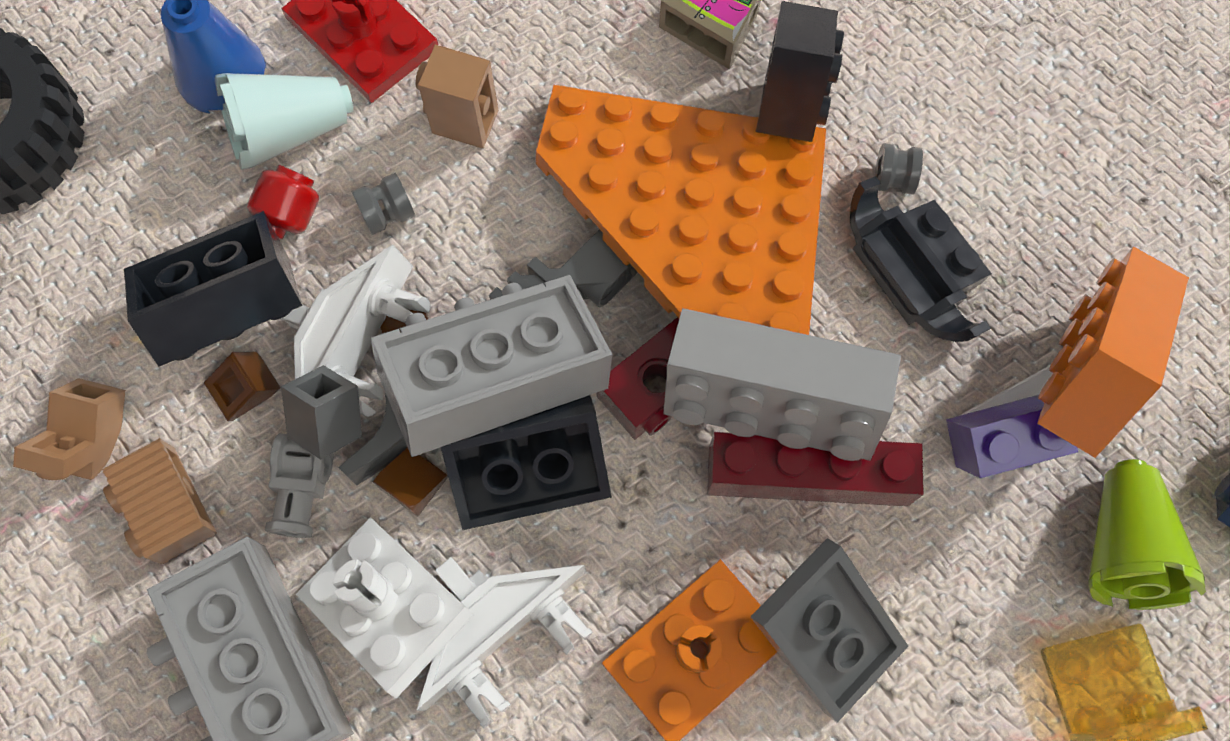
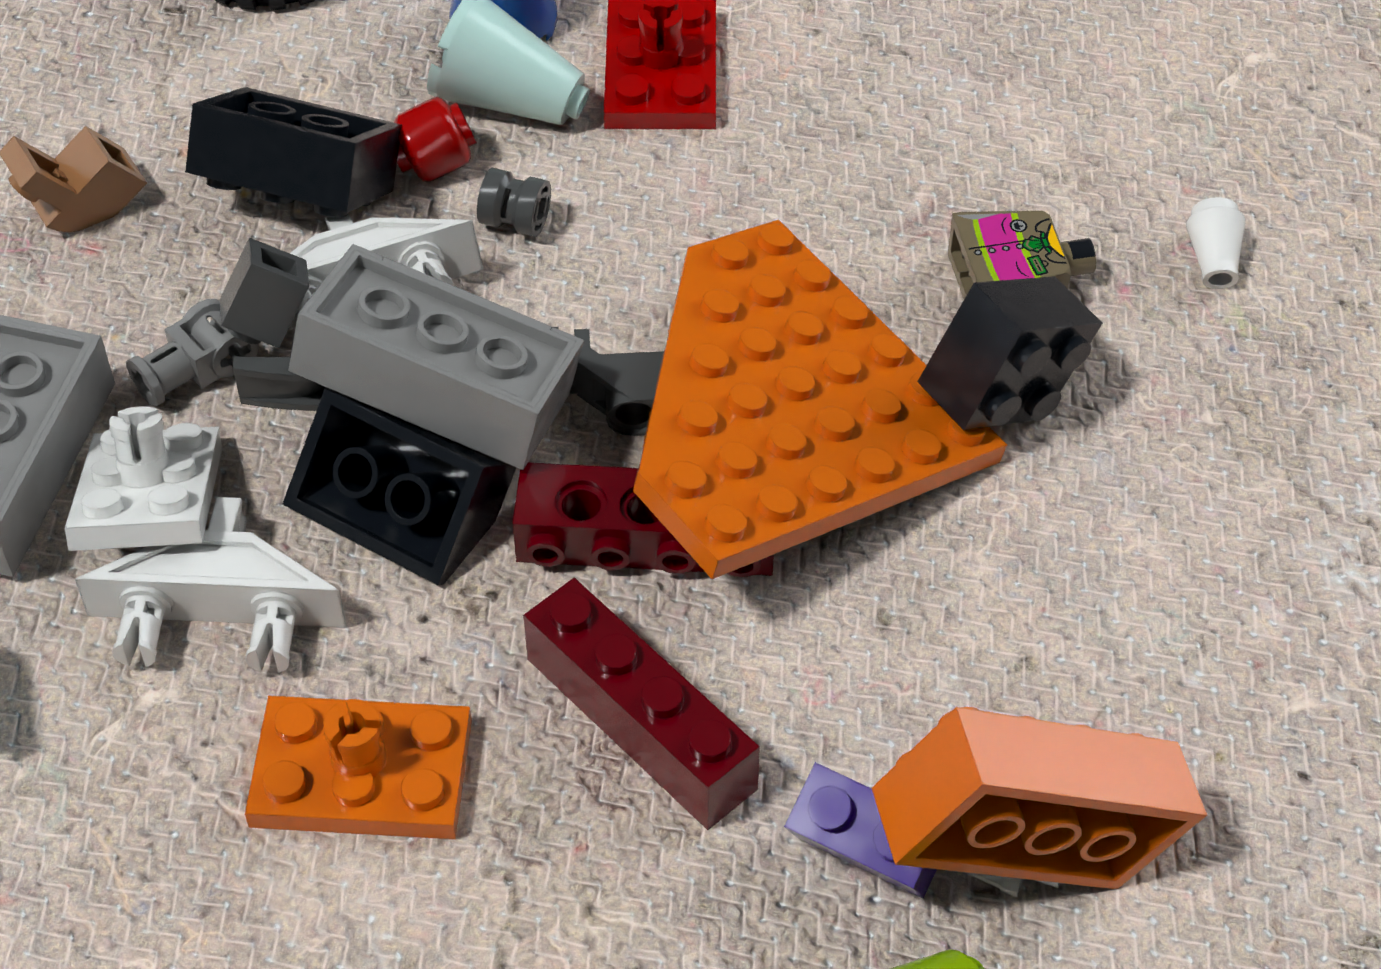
camera: 45 degrees right, 20 degrees down
medium nougat brick [103,438,217,564] -> none
reddish brown slope [204,351,280,422] -> none
reddish brown slope [372,447,448,517] -> none
medium nougat brick [415,45,499,149] -> none
light grey brick [664,308,901,461] -> none
dark grey plate [751,538,908,723] -> none
black plate [850,176,992,342] -> none
dark grey wheel [875,143,923,195] -> none

